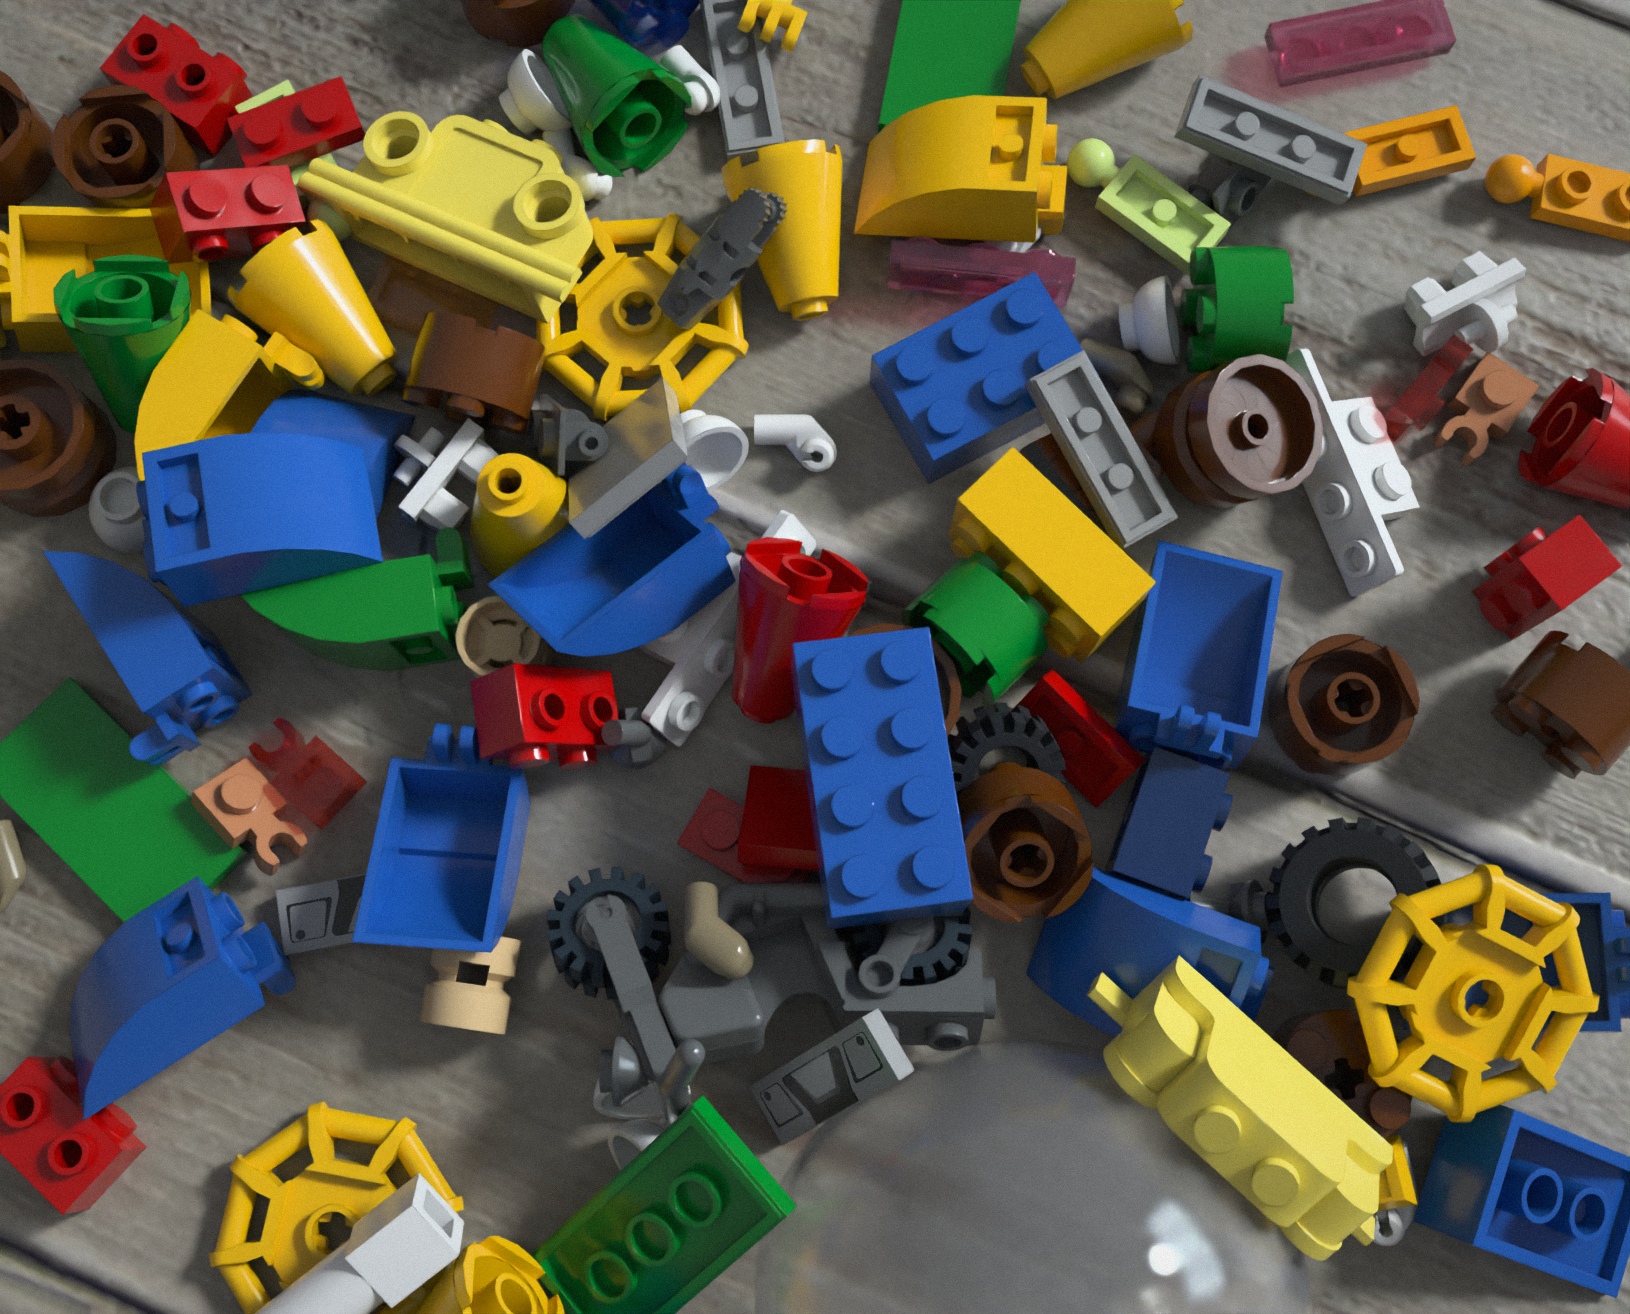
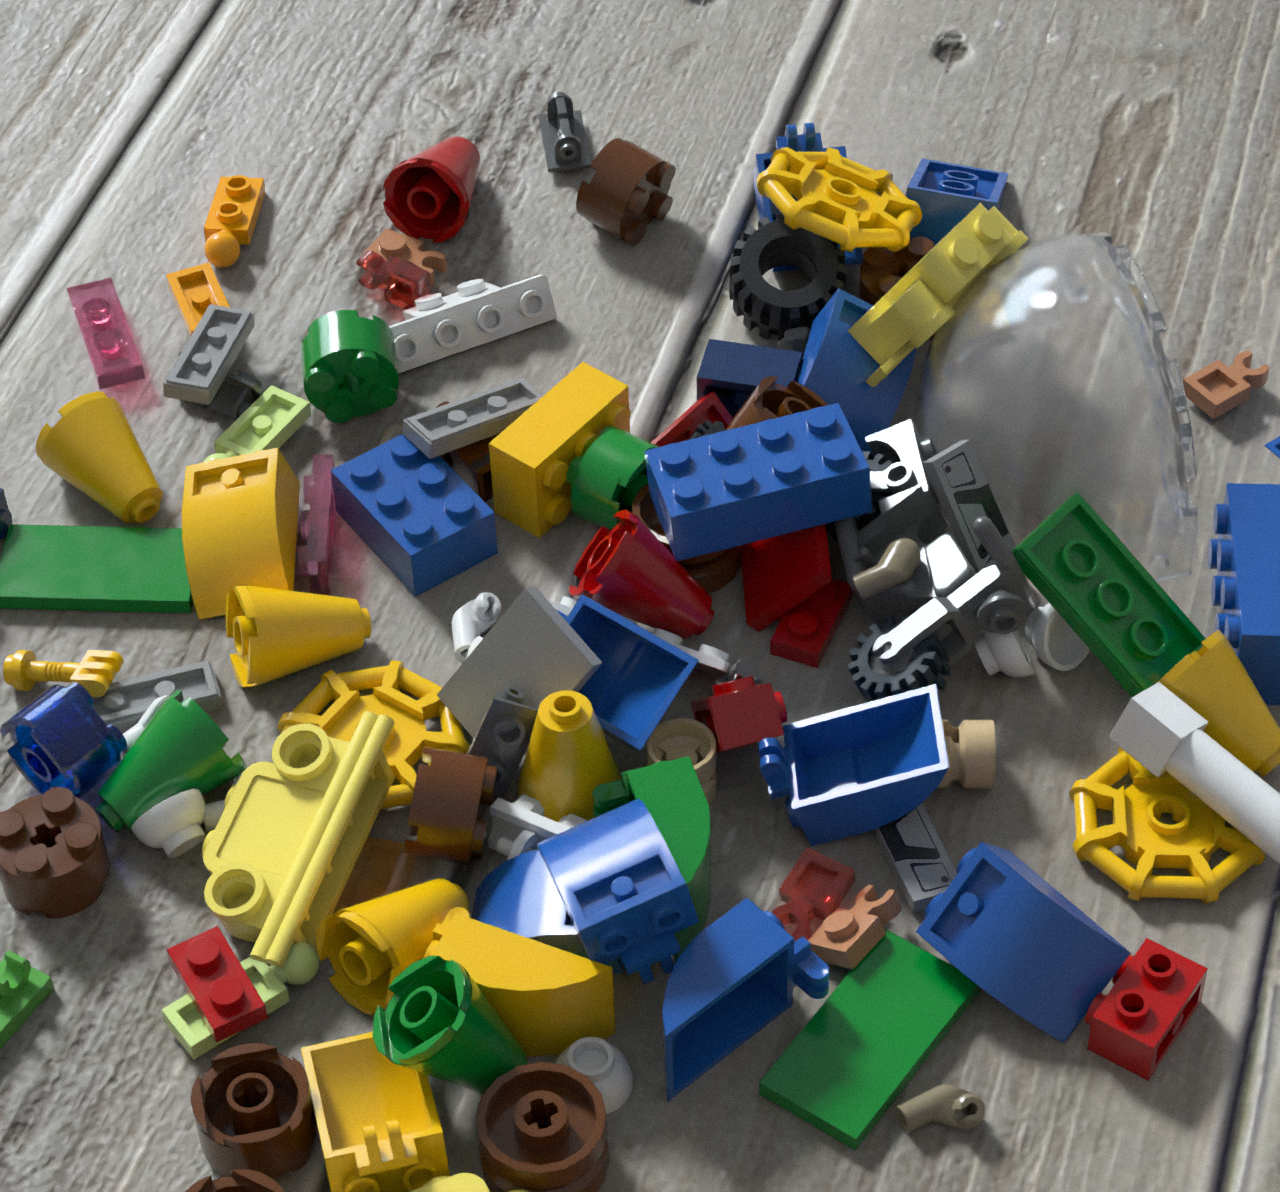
camera: 95 degrees left, 30 degrees down
red brick [99,14,253,158] -> none
red brick [149,165,306,264] -> none
dark grey hinge [657,188,788,329] -> none
blue piece [1113,540,1283,769] -> none
white piece [1119,275,1180,365] -> none
reddish brown wheel [1155,354,1323,510] -> none
reddish brown brick [1268,634,1420,776] -> none
white hips [1404,251,1526,357] -> none
red brick [1472,514,1622,641] -> none

